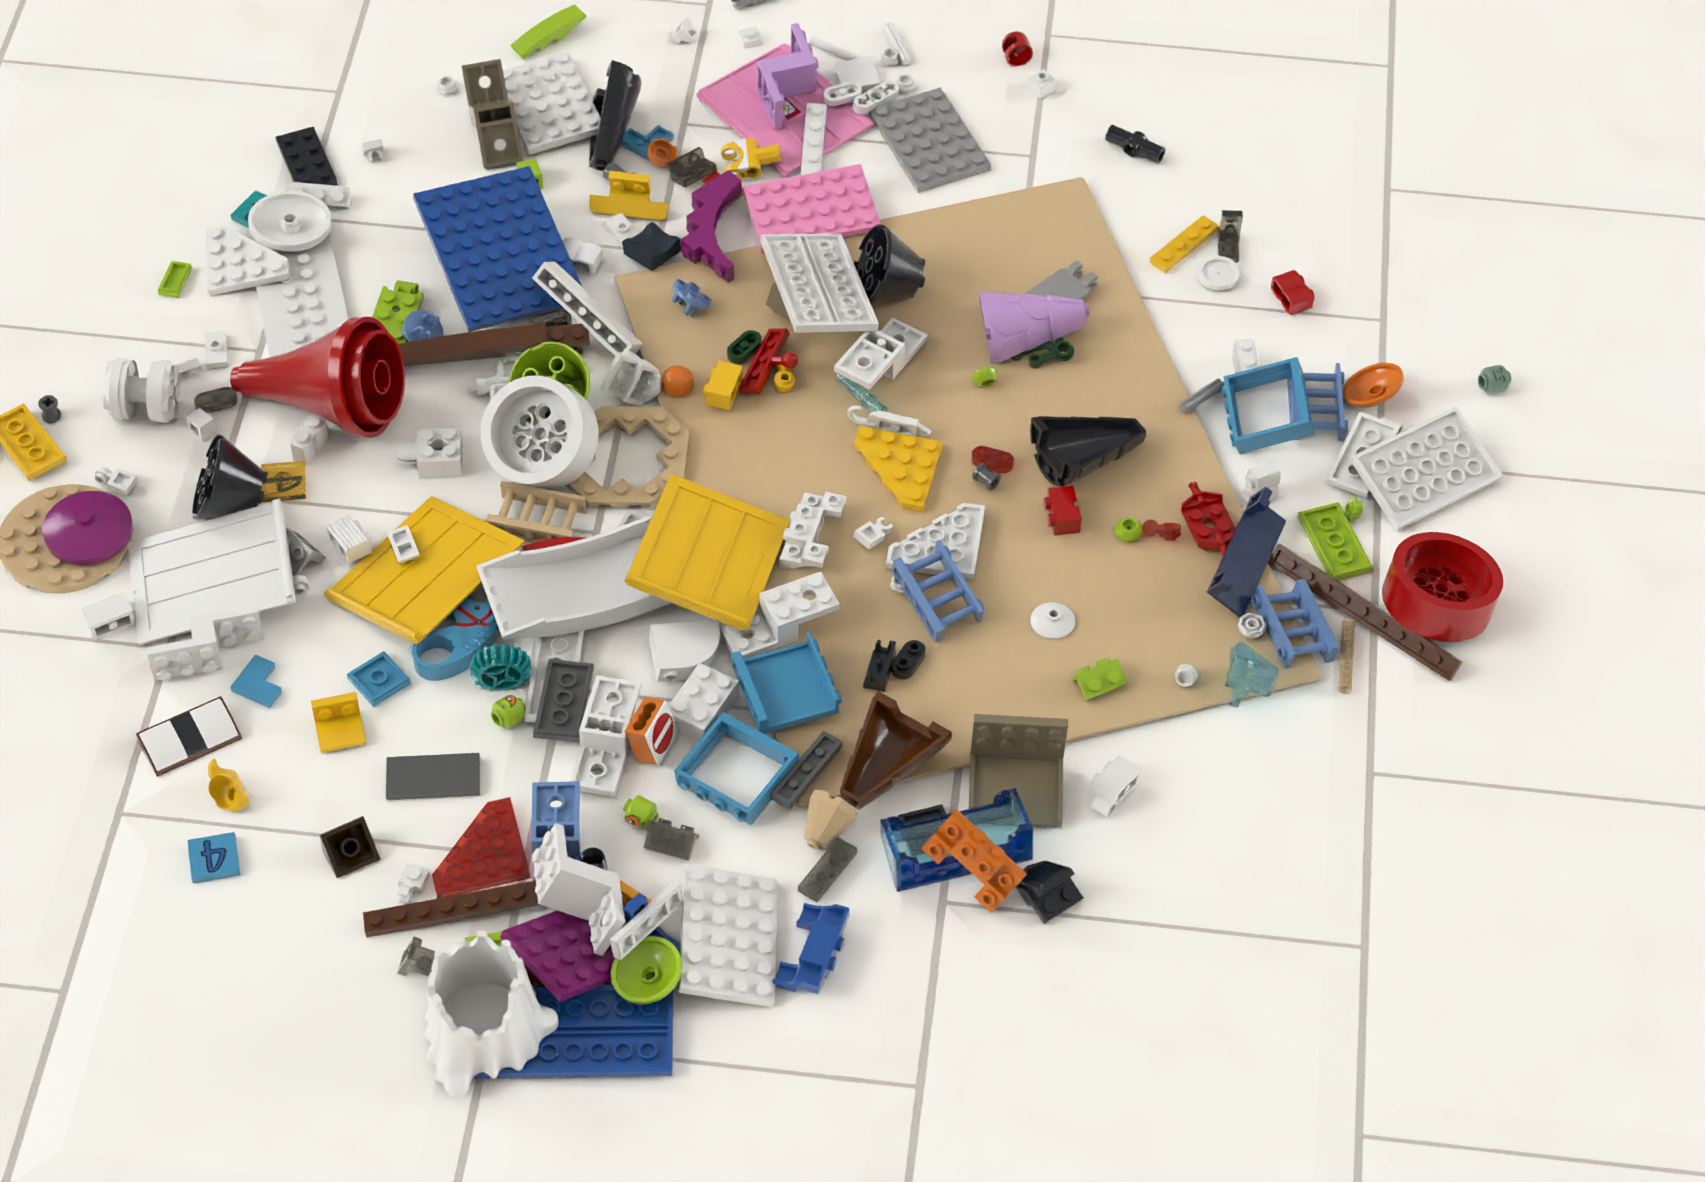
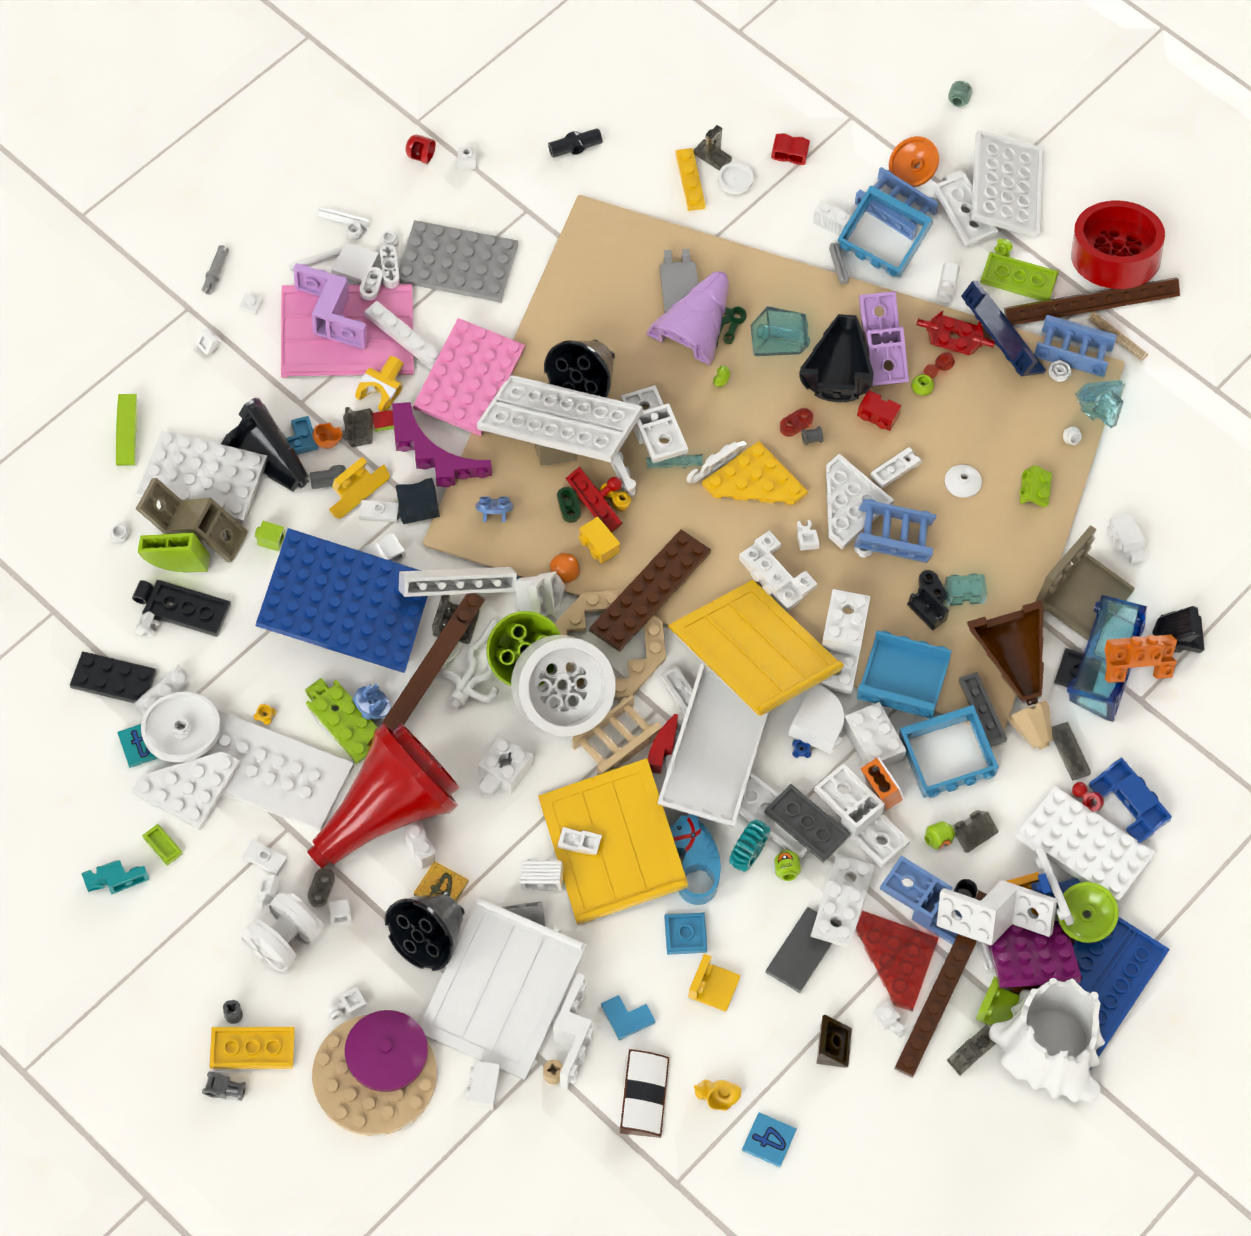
camera: 55 degrees left, 10 degrees up
none -> teal plate [81,860,149,895]
none -> black hinge [132,579,231,637]
none -> lime brick [137,533,210,573]
none -> yellow plate [253,704,276,725]
none -> reddish brown plate [589,529,711,652]
none -> white plate [610,451,636,498]
none -> clear light blue slope [750,306,810,356]
none -> blue plate [792,739,812,758]
none -> white bracket [811,854,875,948]
none -> lavender bracket [858,291,909,386]
none -> white plate [870,447,922,489]
none -> clear light blue brick [944,573,987,606]
none -> red plate [1072,782,1104,812]

